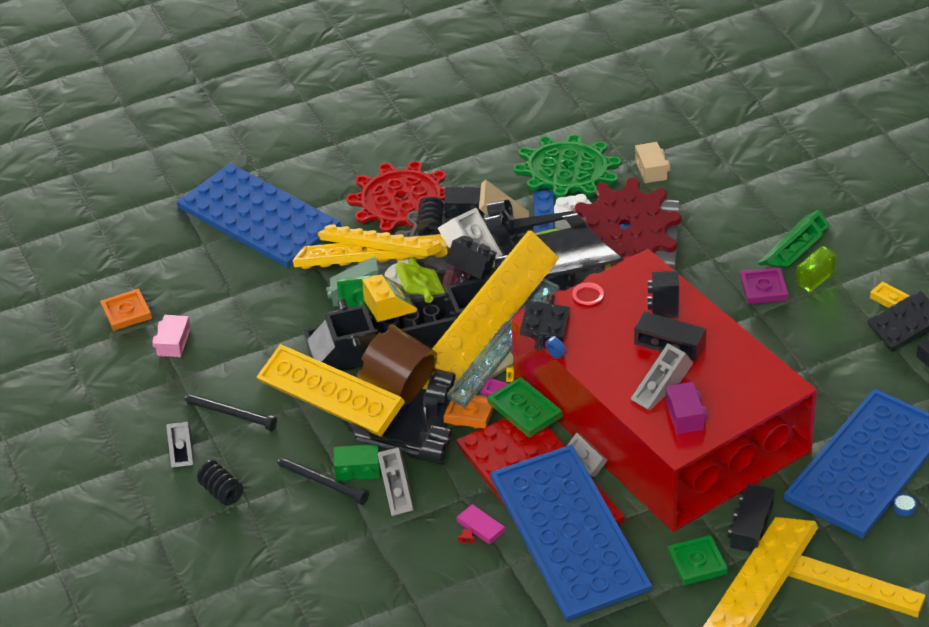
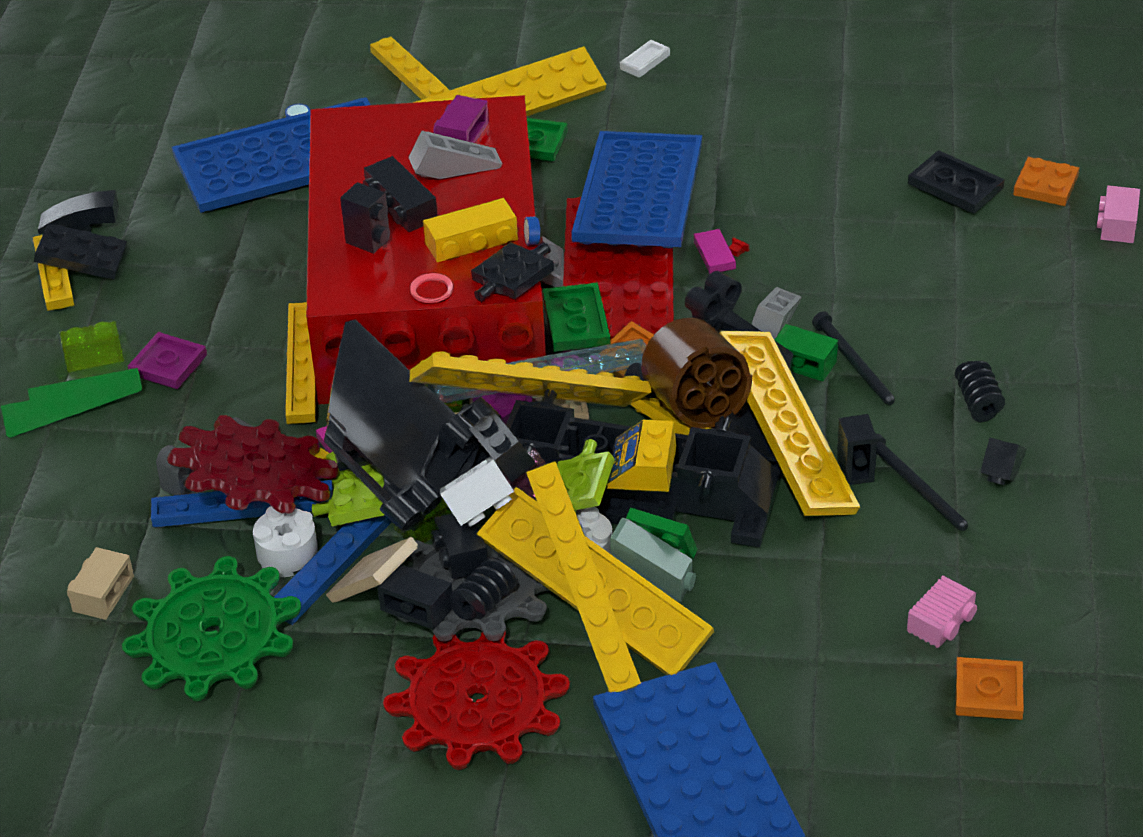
camera: 150 degrees left, 0 degrees up
none -> yellow brick [423,198,518,263]
none -> black brick [837,414,877,485]

